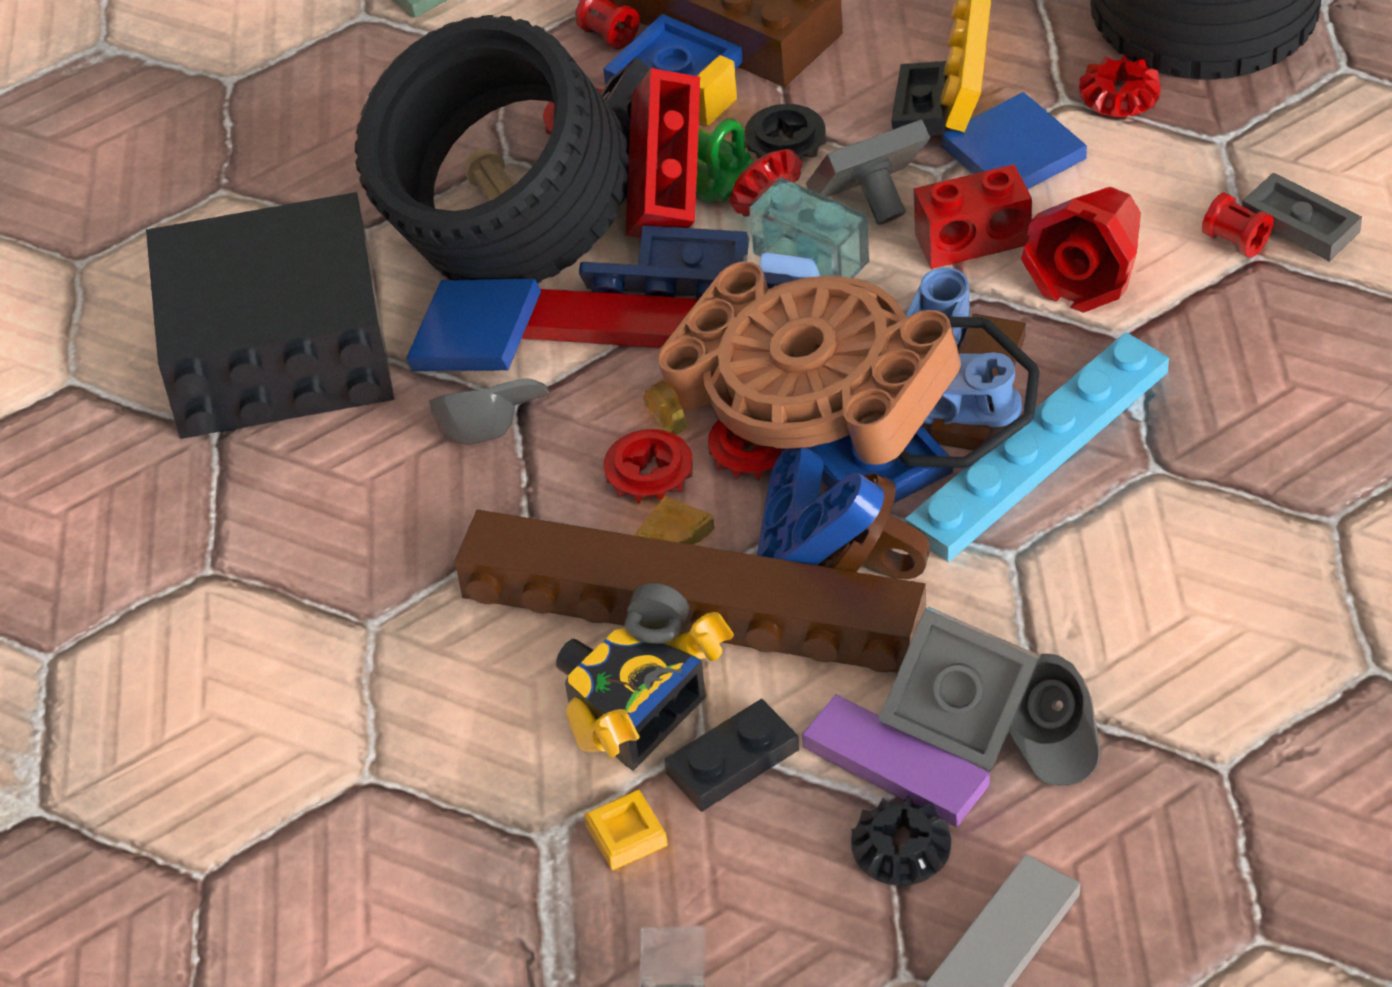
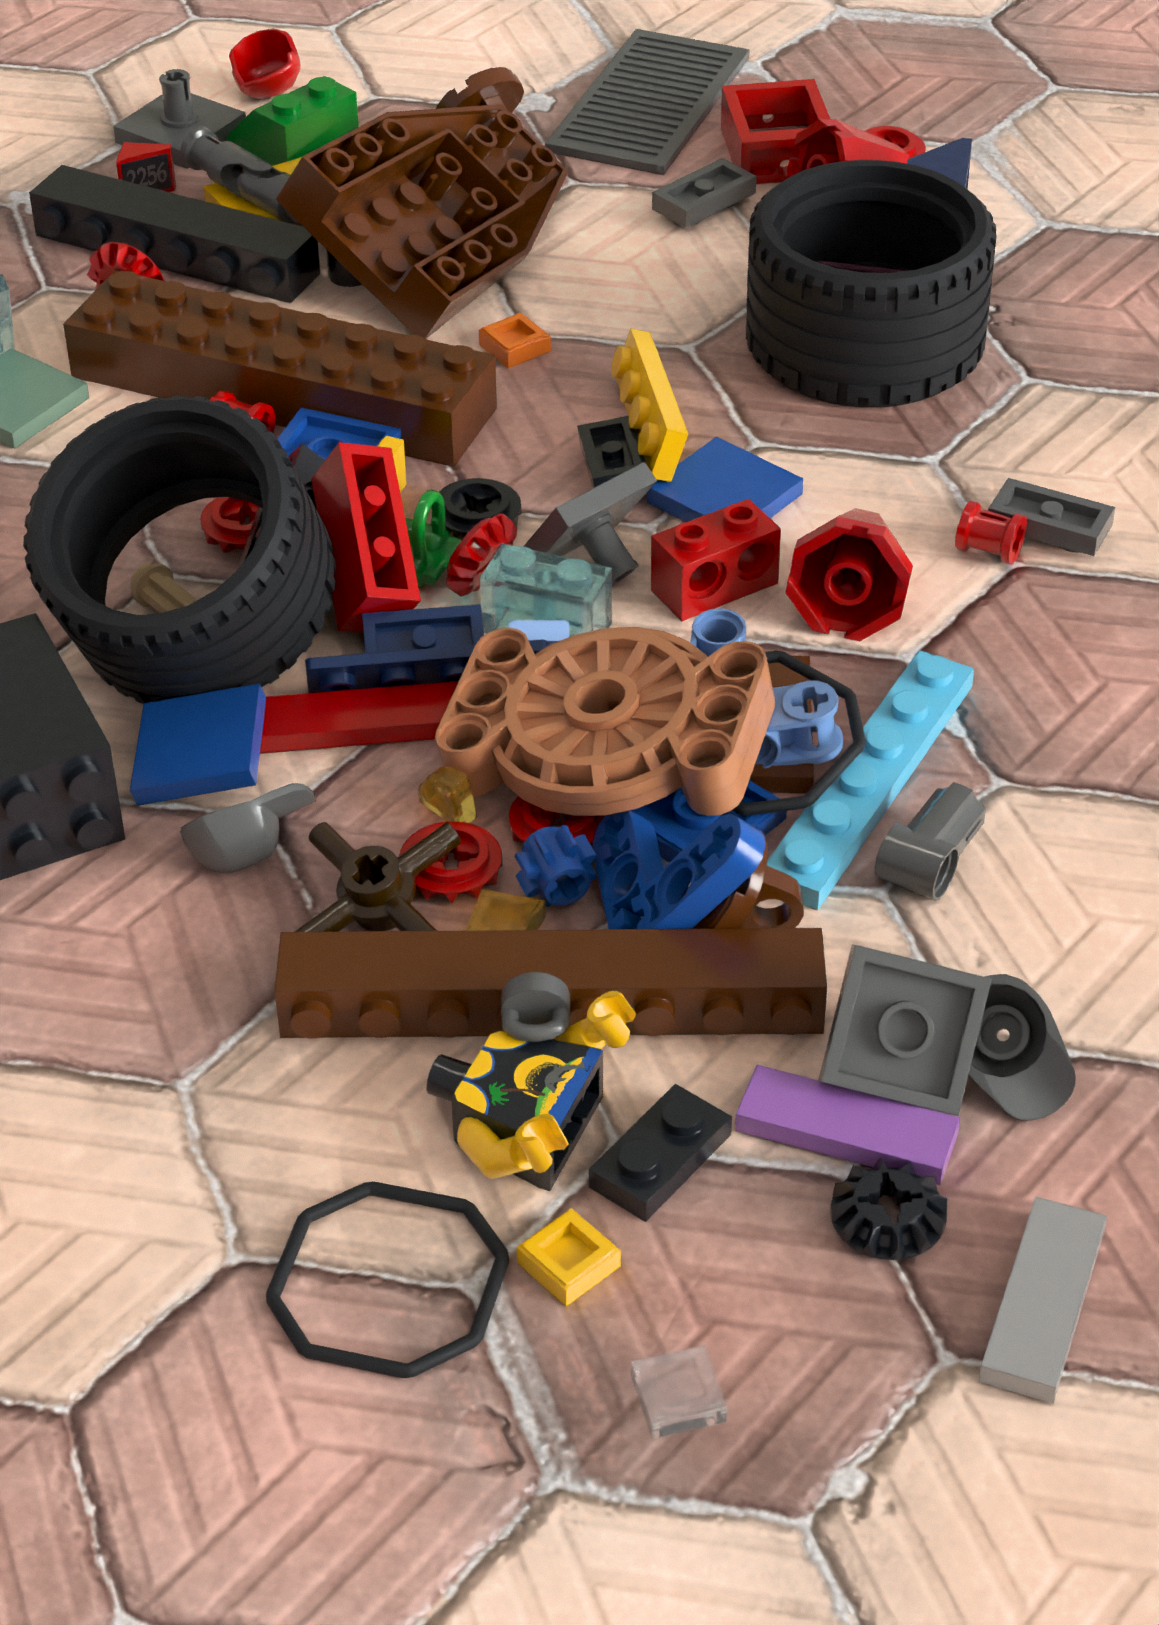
camera: 20 degrees left, 5 degrees down
red gear [1079,55,1161,117] -> none
none -> black piece [266,1181,510,1378]
none -> dark brown bar [294,822,461,932]
none -> blue gear [515,825,597,907]
none -> dark grey piece [875,782,986,901]

